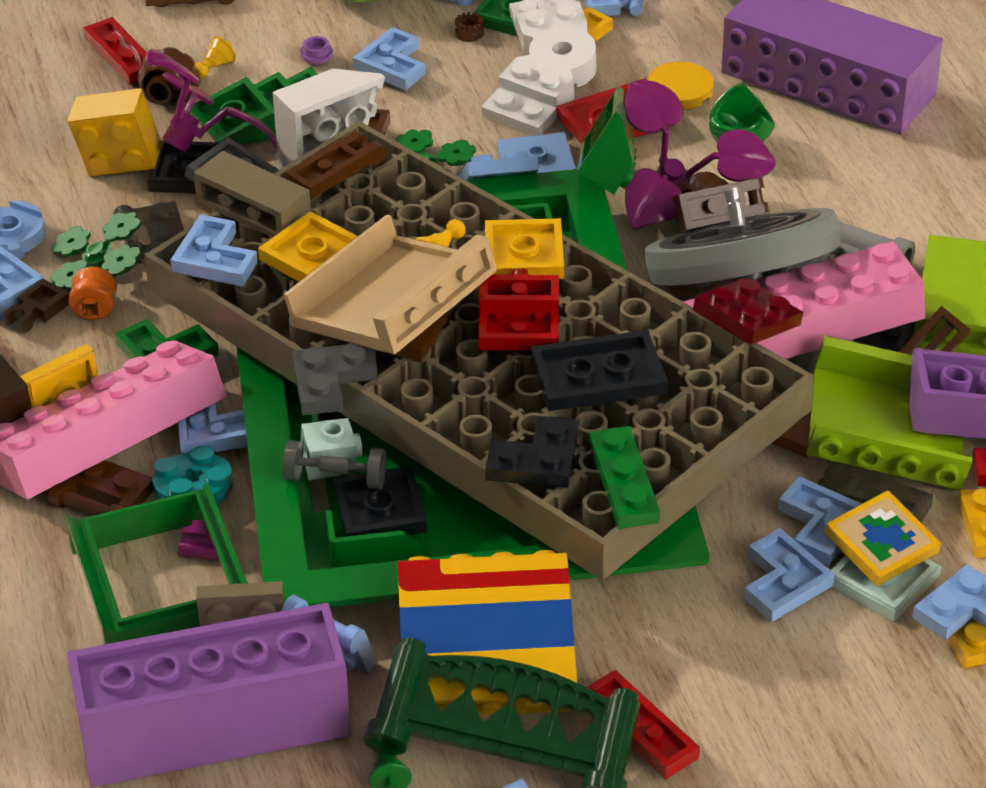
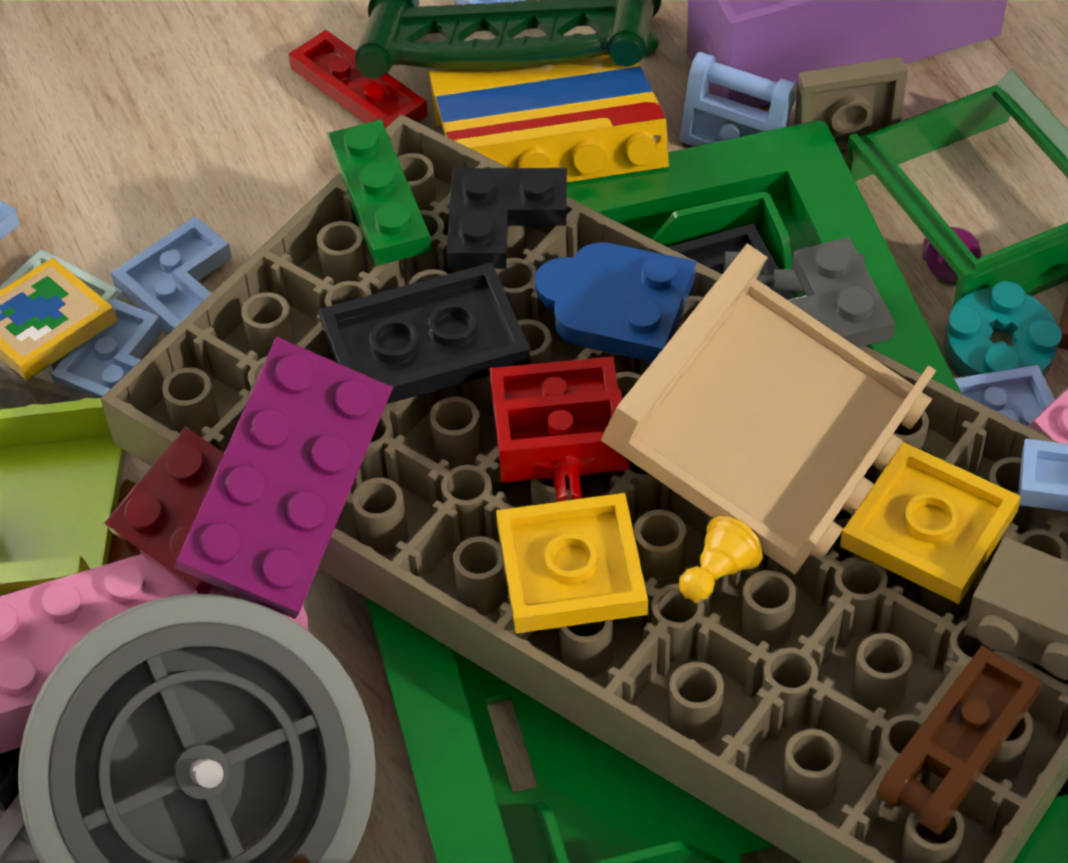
camera: 175 degrees right, 10 degrees up
none -> magenta plate [174,336,393,619]
none -> blue plate [535,242,696,362]

